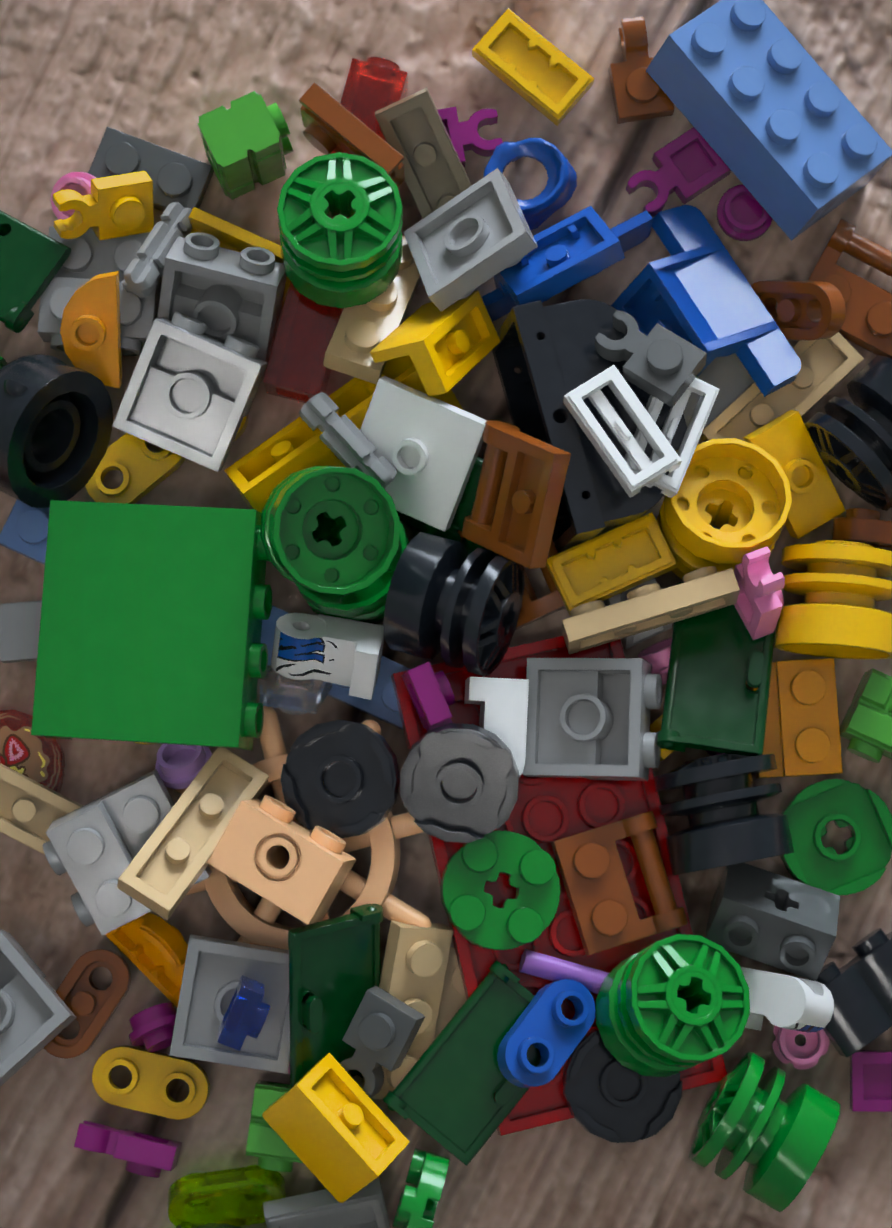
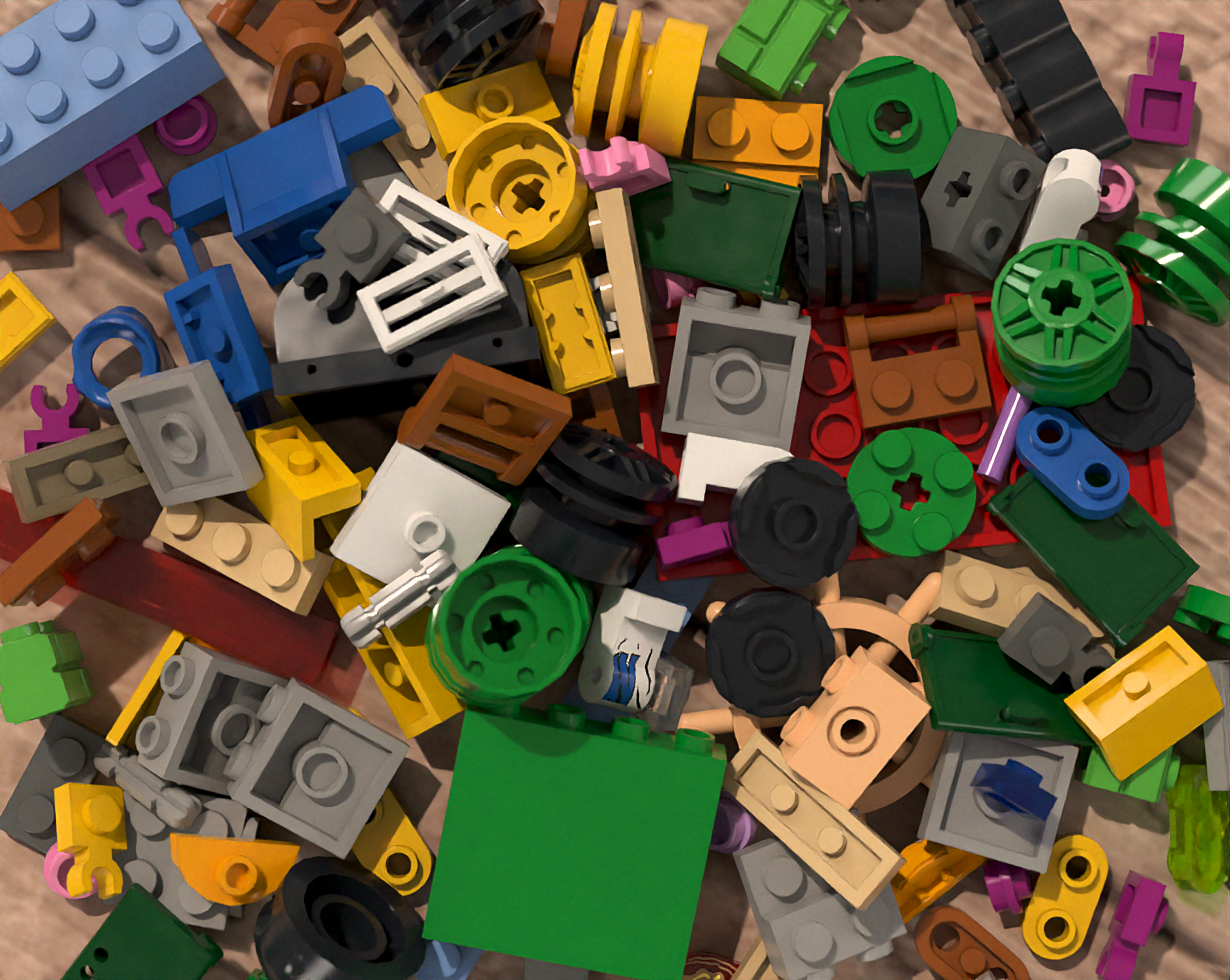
camera: 80 degrees left, 5 degrees up
green wheel [277,152,403,308] -> none

